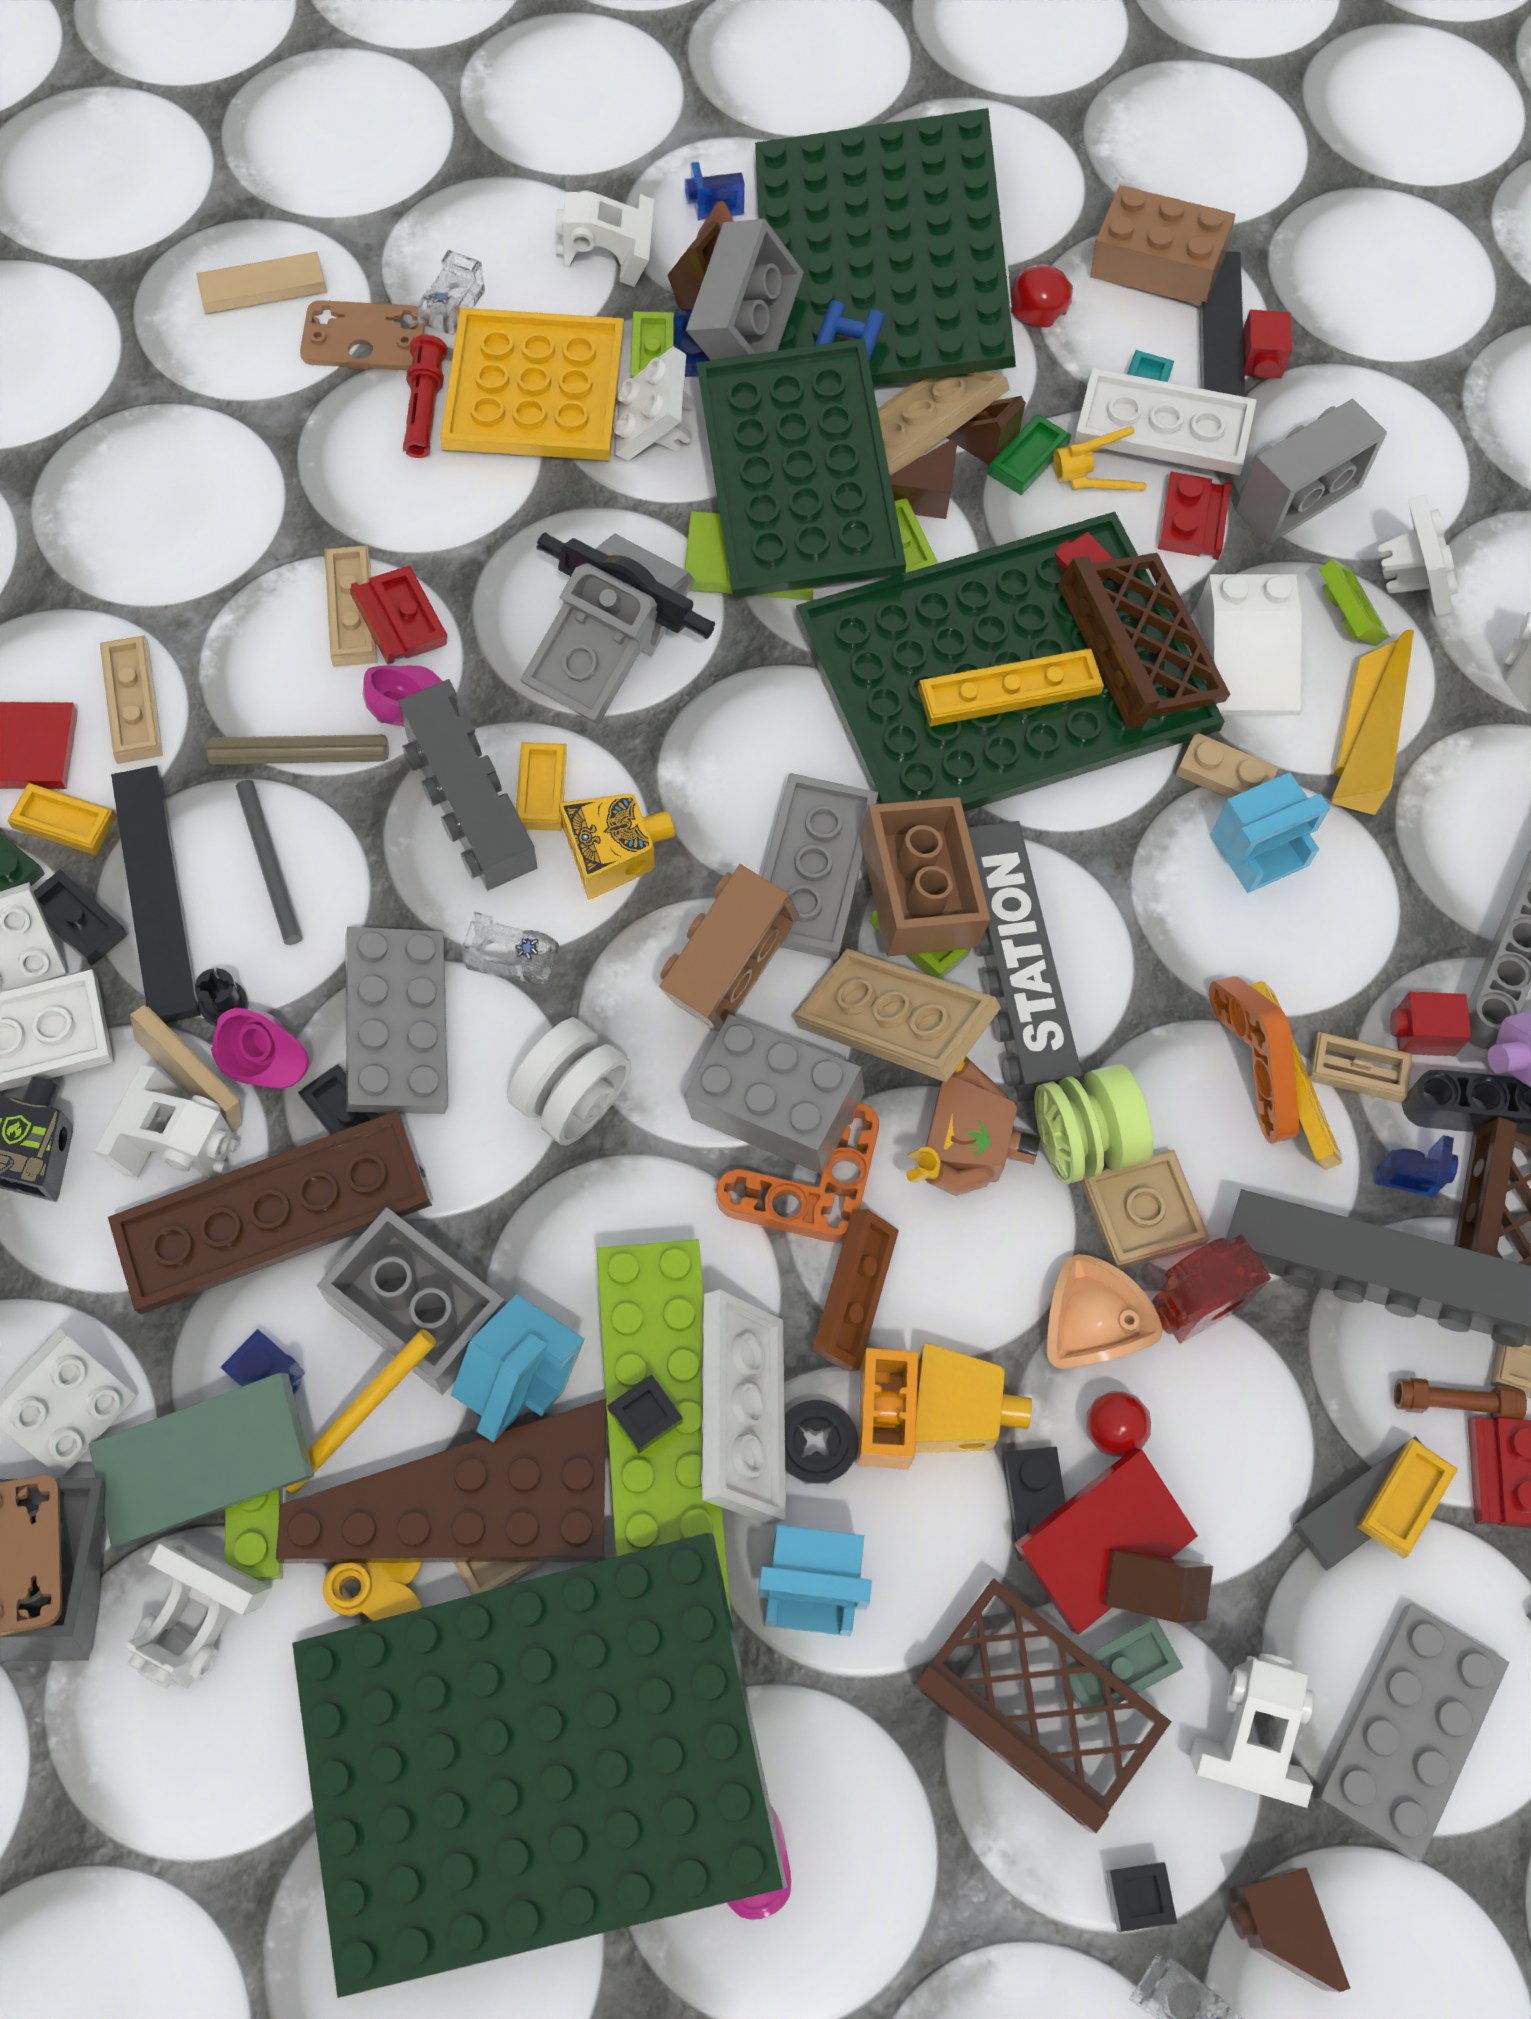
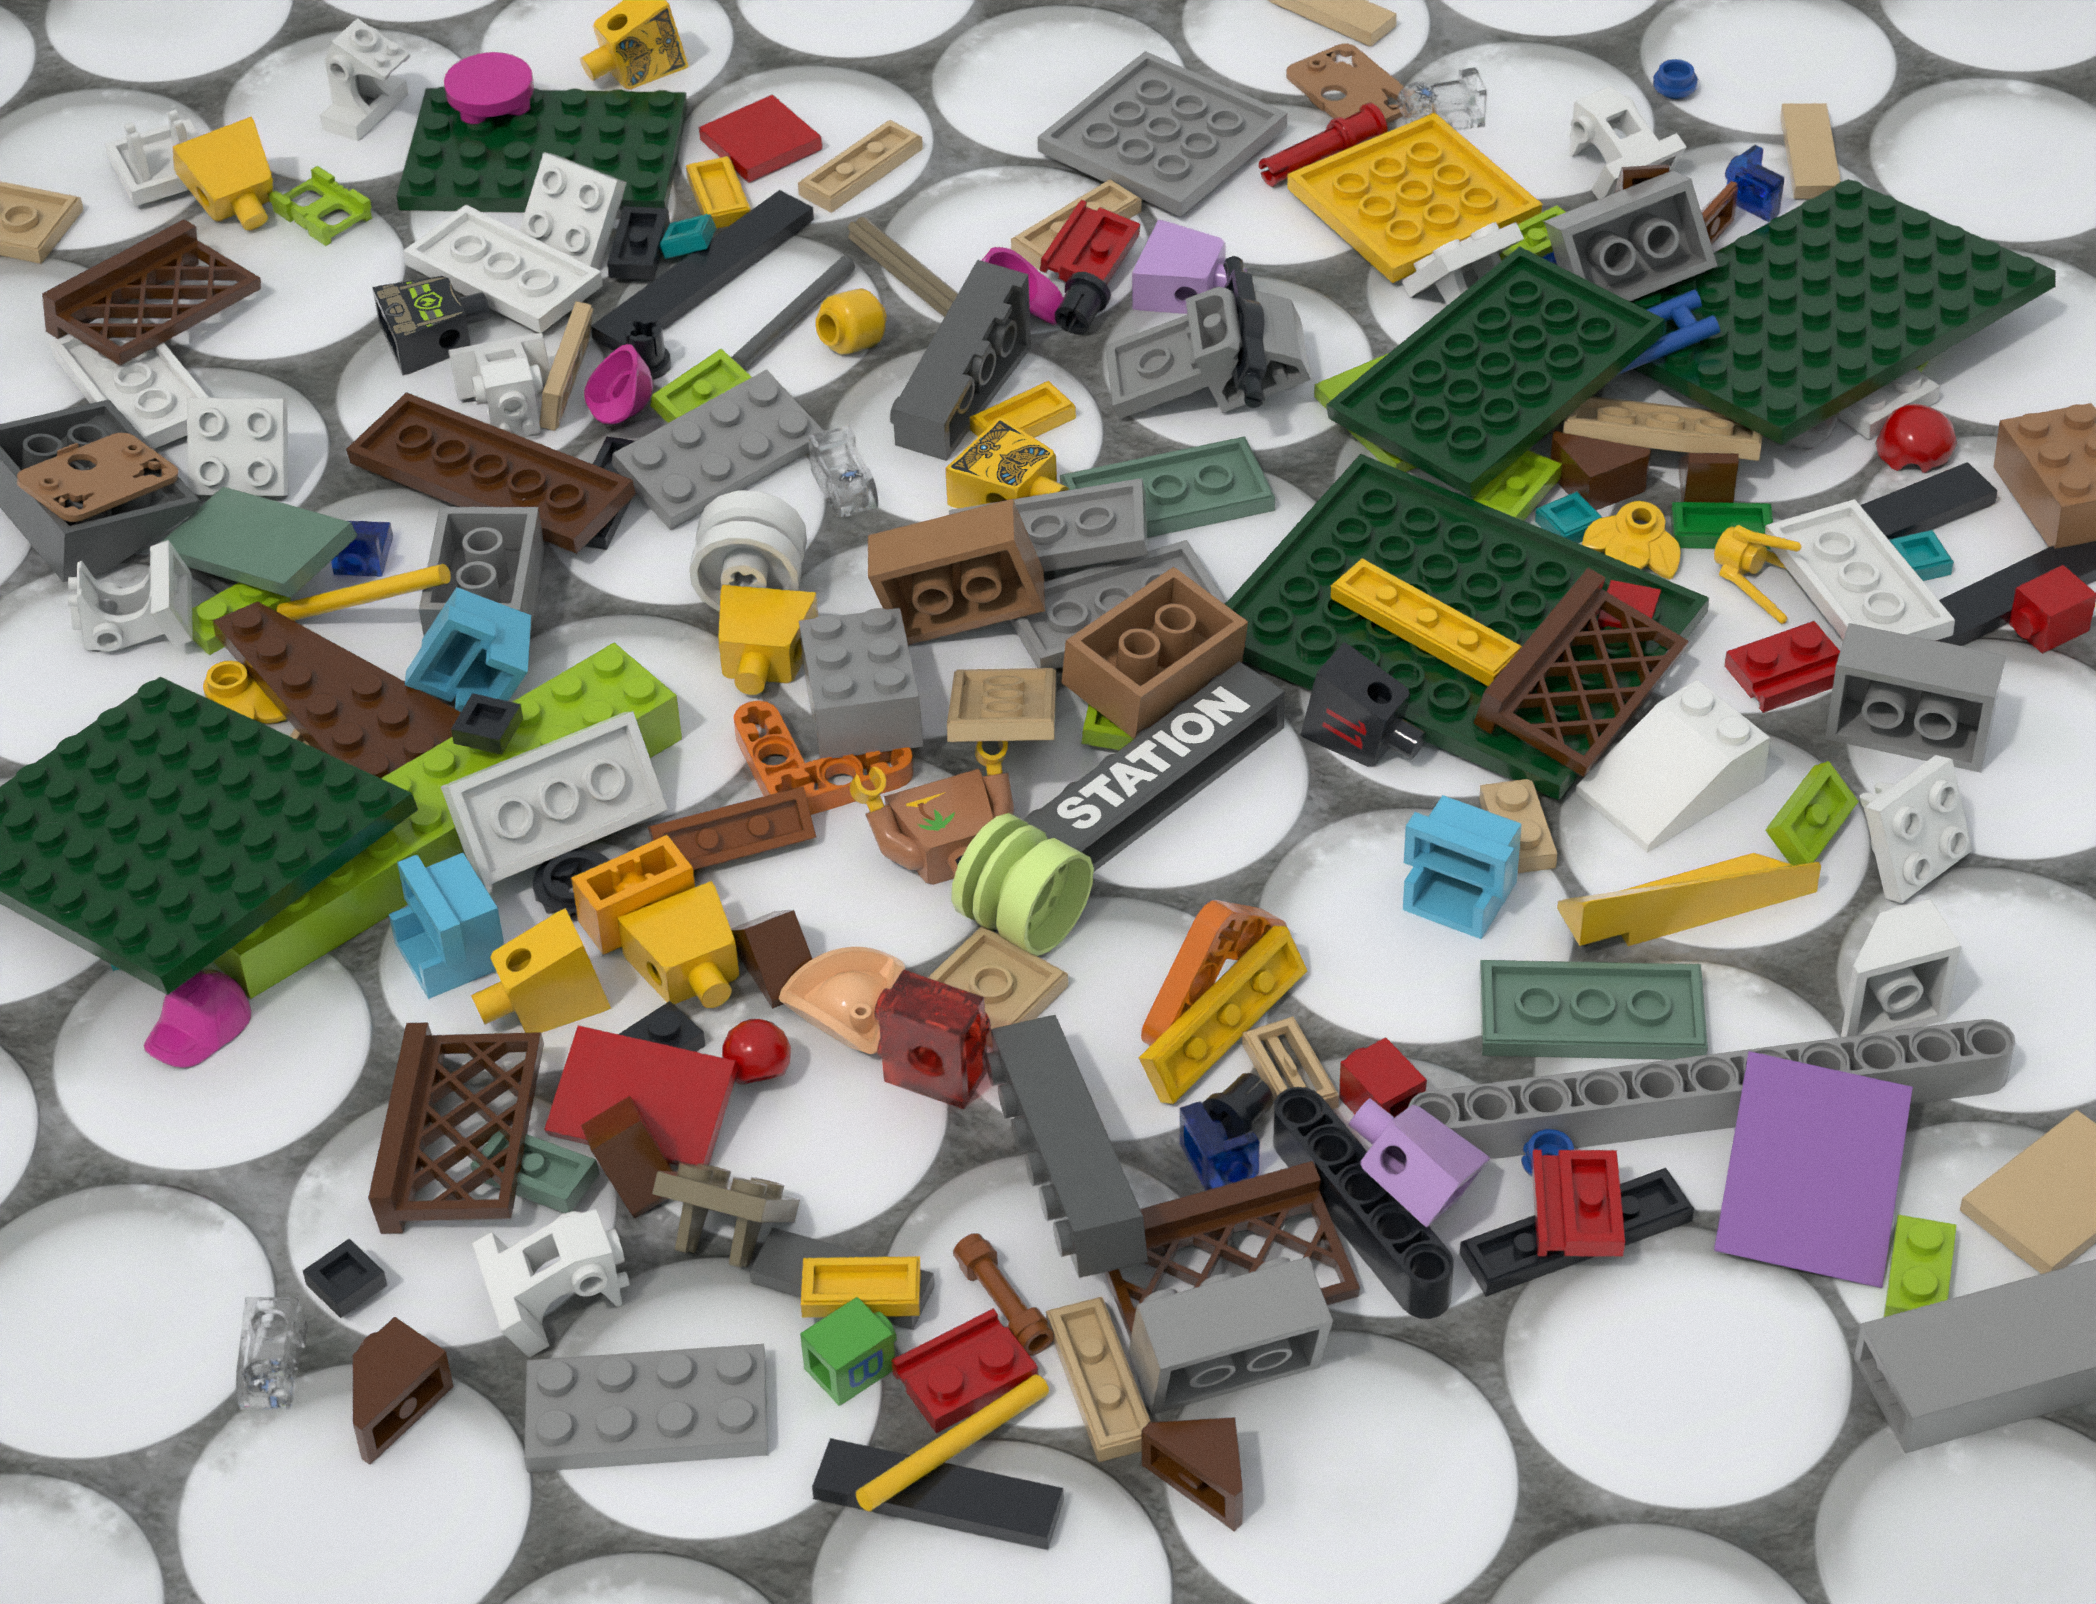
camera: 60 degrees right, 20 degrees down
none -> yellow torso [471,908,611,1033]
none -> lime plate [650,348,752,423]
none -> dark tan plate [652,1163,800,1268]
none -> teal tile [660,214,716,259]
none -> yellow torso [719,585,818,695]
none -> reddish brown slope [731,910,812,1009]
none -> bright green brick [800,1297,897,1406]
none -> yellow head [815,288,887,354]
none -> light grey plate [949,478,1148,572]
none -> light grey plate [1037,51,1287,217]
none -> black bush [1054,272,1111,335]
none -> sand green tile [1060,436,1275,538]
none -> lavender torso [1132,220,1247,314]
none -> black bush [1200,1073,1274,1147]
none -> black torso [1300,642,1427,767]
none -> sand green tile [1479,960,1708,1060]
none -> teal tile [1535,492,1603,543]
none -> yellow plate [1582,501,1680,580]
none -> blue plate [1653,59,1698,99]
none -> tan tile [1780,103,1841,199]
none -> black tile [1860,462,1998,540]

